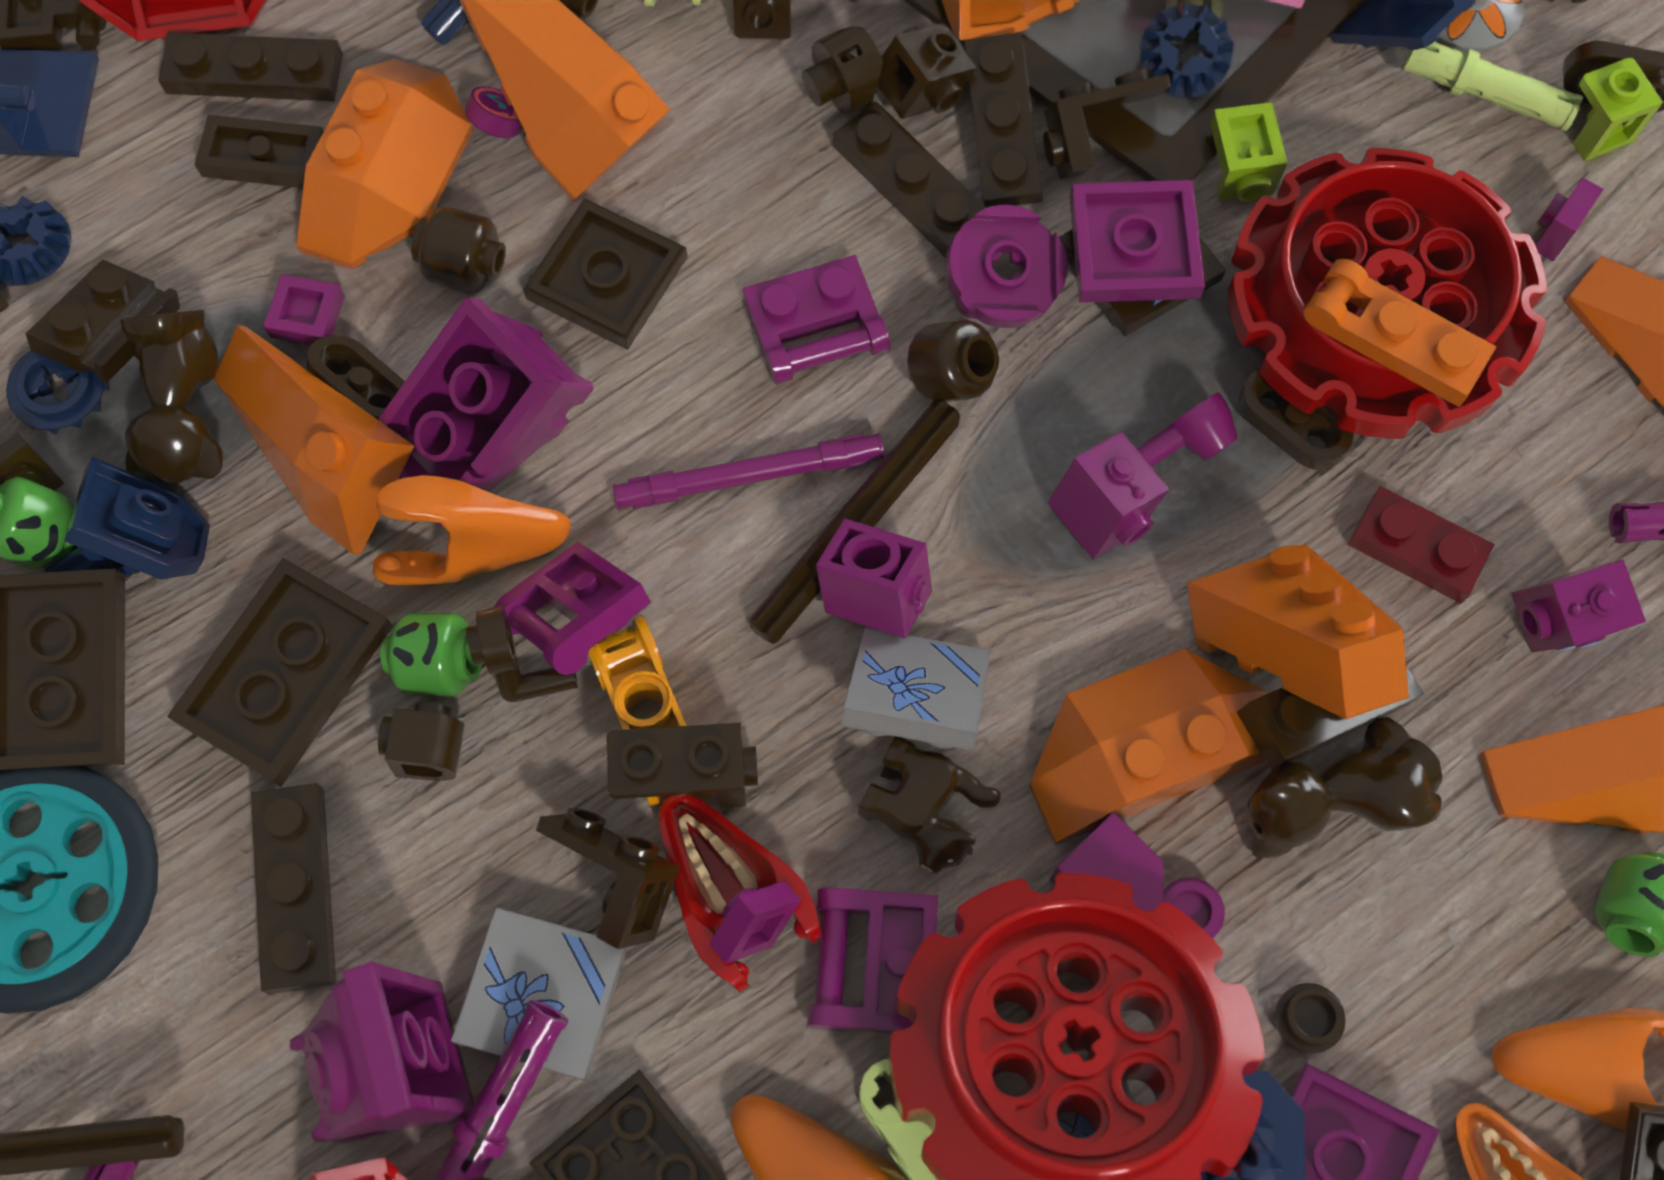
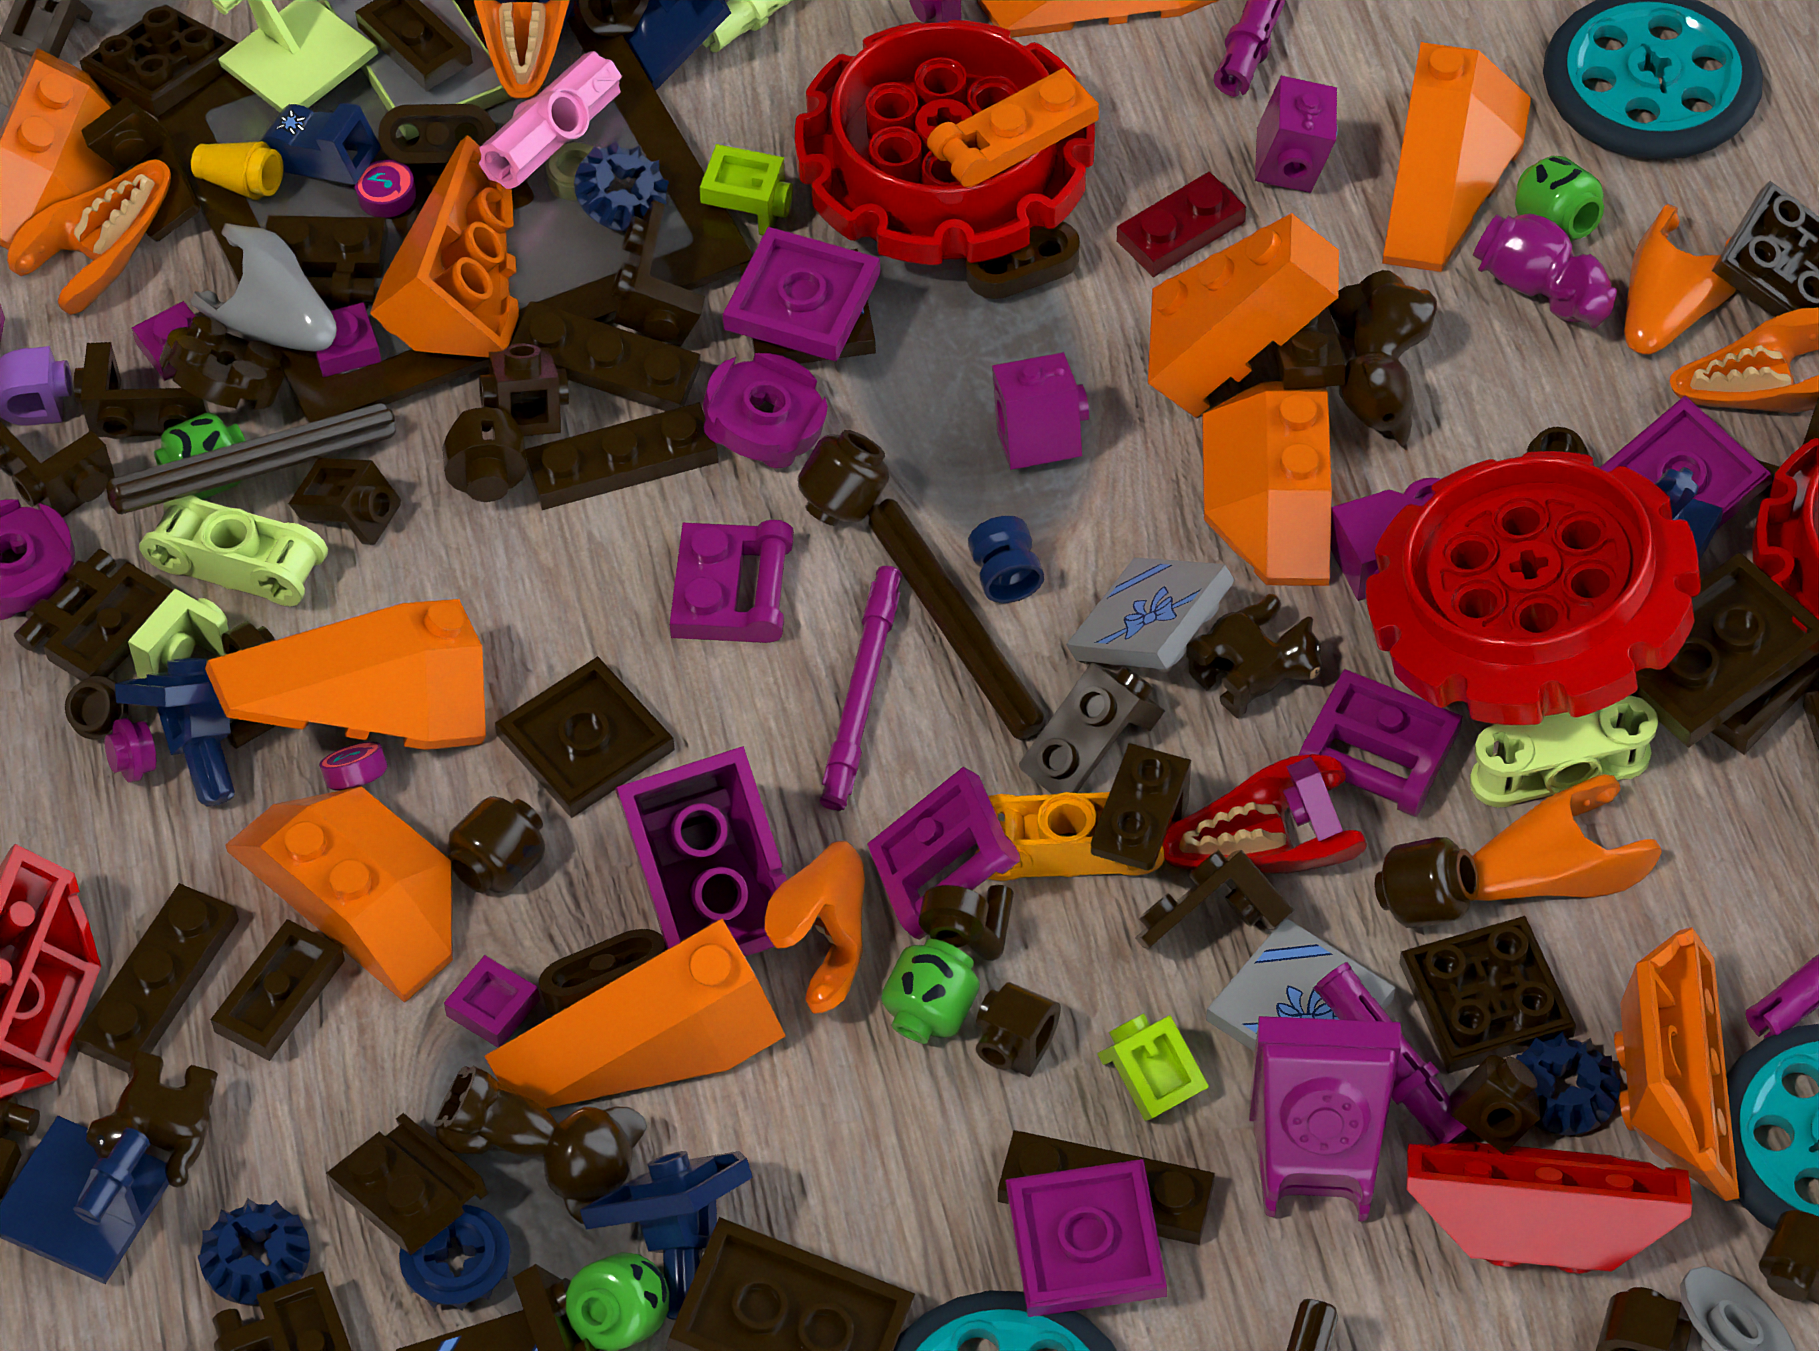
camera: 65 degrees left, 15 degrees down
dark brown plate [167,558,393,787] -> none
magenta head [816,518,932,639] -> none
magenta bar [1136,392,1238,467] -> none
none -> dark brown animal [86,1050,218,1188]
none -> dark blue wheel [968,516,1044,603]
none -> magenta plate [1006,1159,1167,1317]
none -> dark brown bracket [1019,662,1165,794]
none -> lime bracket [1097,1013,1209,1121]
none -> dark brown head [1374,837,1479,928]
none -> magenta animal [1473,213,1617,329]

